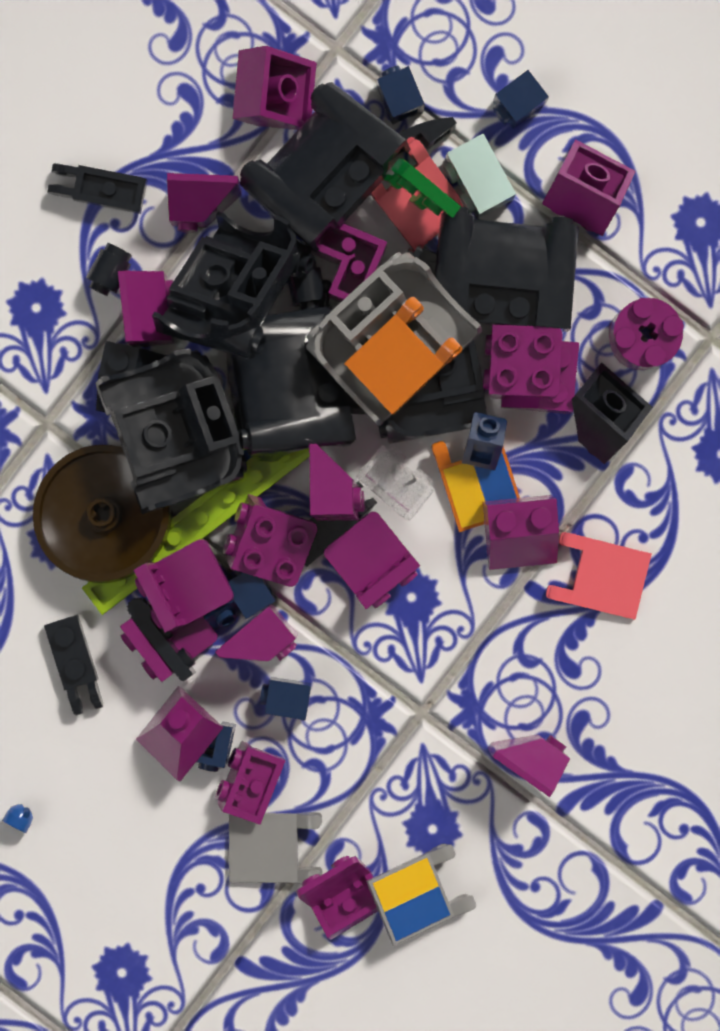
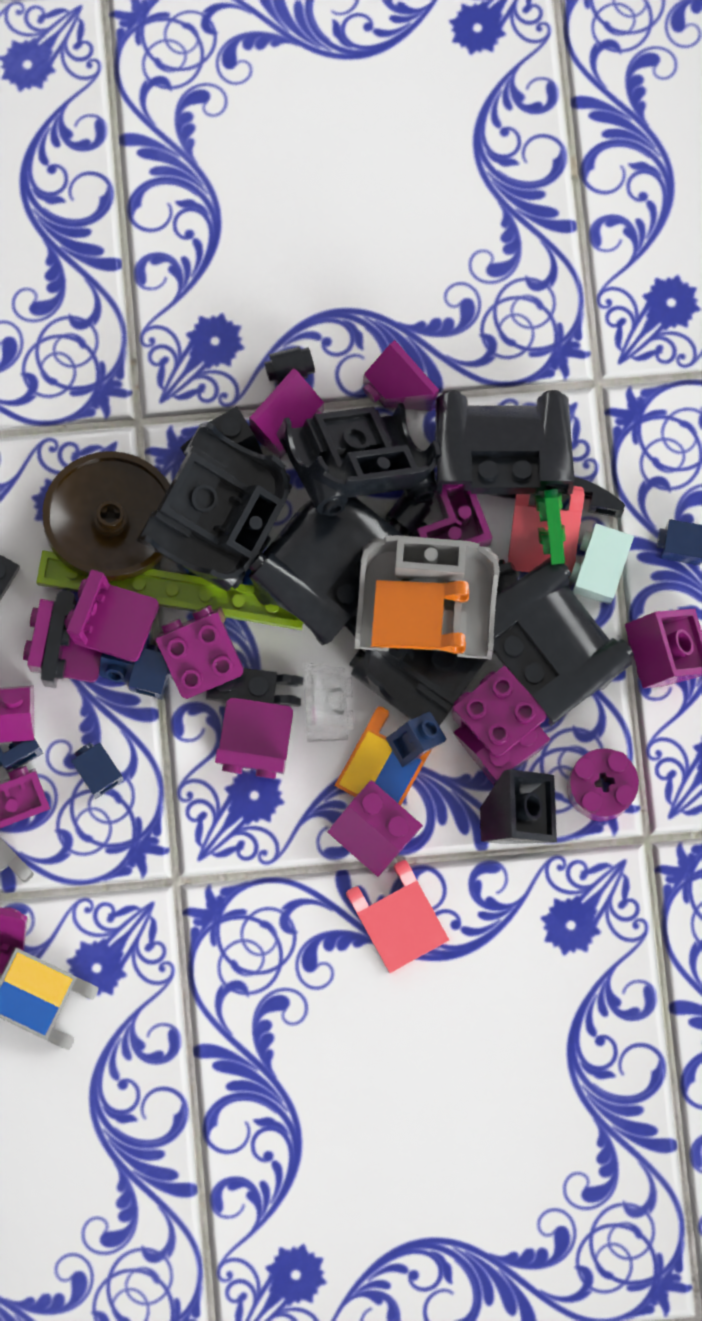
camera: 45 degrees right, 10 degrees down
black hinge [47,163,148,214] -> none
magenta slope [215,604,298,661] -> none
magenta slope [232,46,317,130] -> none
magenta slope [309,444,365,521] -> none
dark blue brick [376,66,425,125] -> none
magenta slope [488,734,570,797] -> none

